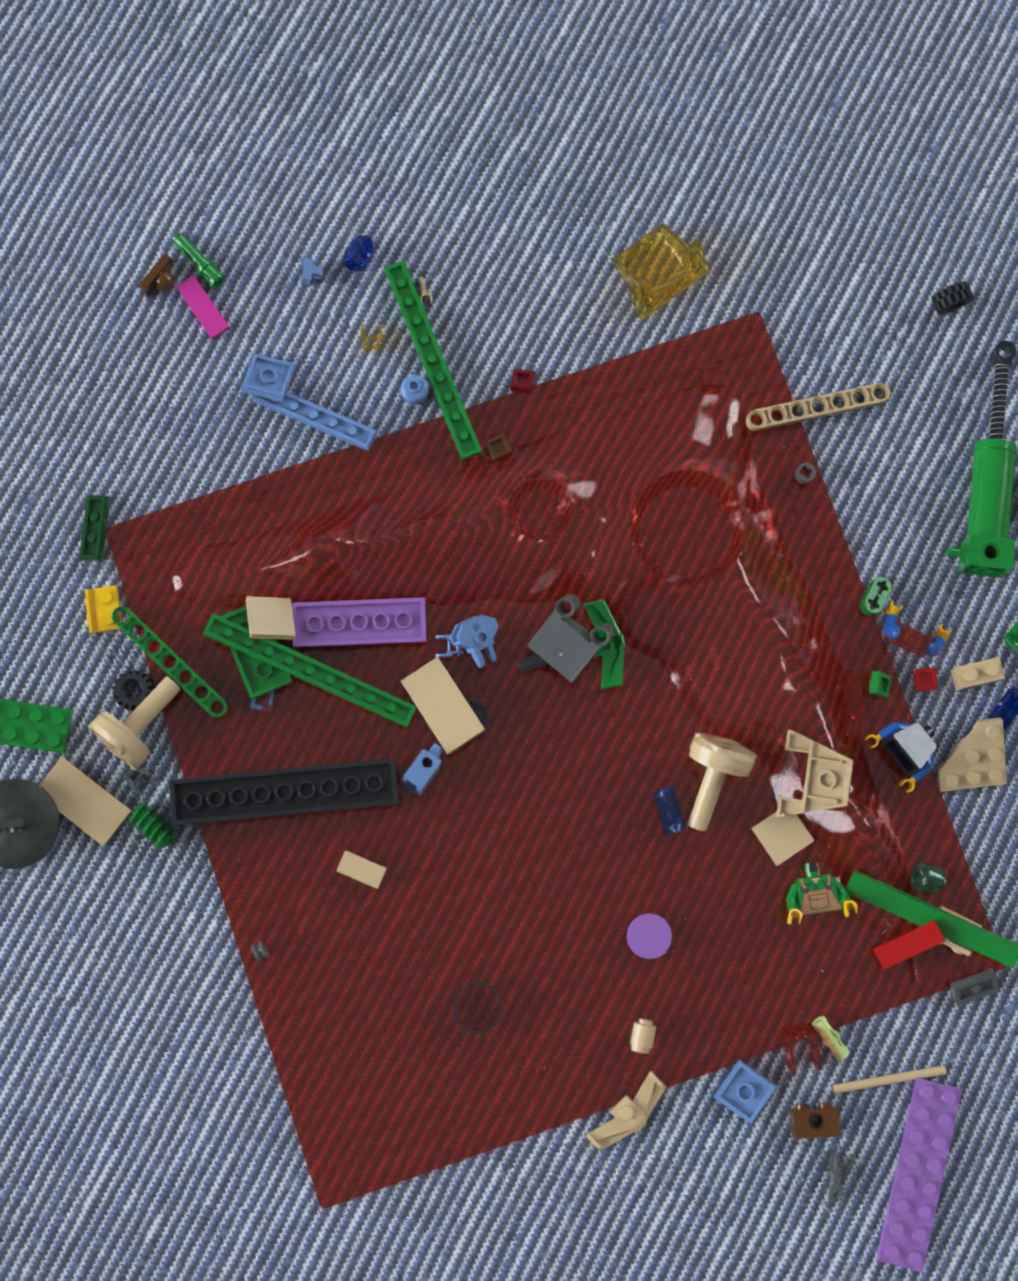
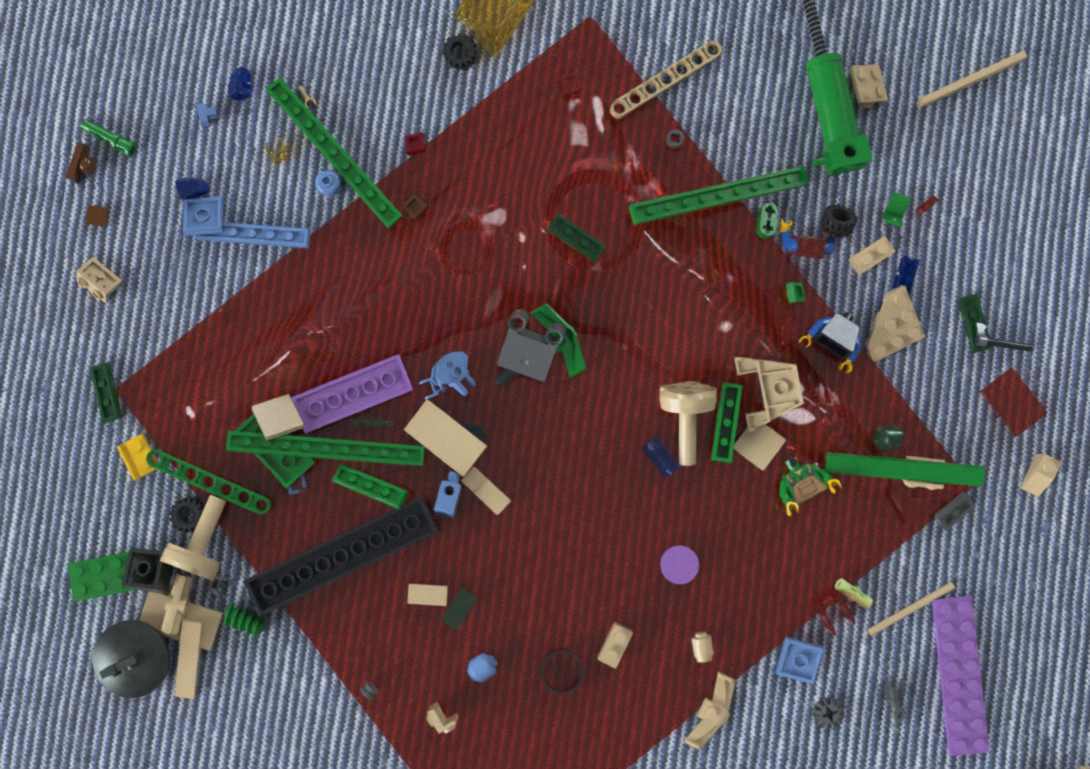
camera: 15 degrees left, 5 degrees up
dark pink tile [176,275,230,340] -> none
reddish brown brick [789,1102,841,1139] -> none
red tile [873,919,946,970] -> none
red tile [912,668,938,692] -> none
none -> tan bracket [76,257,122,303]
none -> reddish brown tile [85,205,109,227]
none -> pearl dark grey slope [122,548,174,594]
none -> tan piece [161,573,194,635]
none -> clear blue rock [175,177,211,200]
none -> tan tile [175,619,203,699]
none -> green tile [332,464,409,510]
none -> clear green hand [349,418,395,431]
none -> tan bracket [426,702,459,734]
none -> clear green tile [441,587,478,631]
none -> black tyre [443,33,477,71]
none -> tan piece [461,466,511,515]
none -> medium blue head [467,653,497,683]
none -> dark green tile [546,213,606,263]
none -> tan brick [597,622,633,669]
none -> green plate [628,166,809,225]
none -> green brick [710,383,742,463]
none -> dark grey gear [813,697,844,729]
none -> black tyre [820,204,858,238]

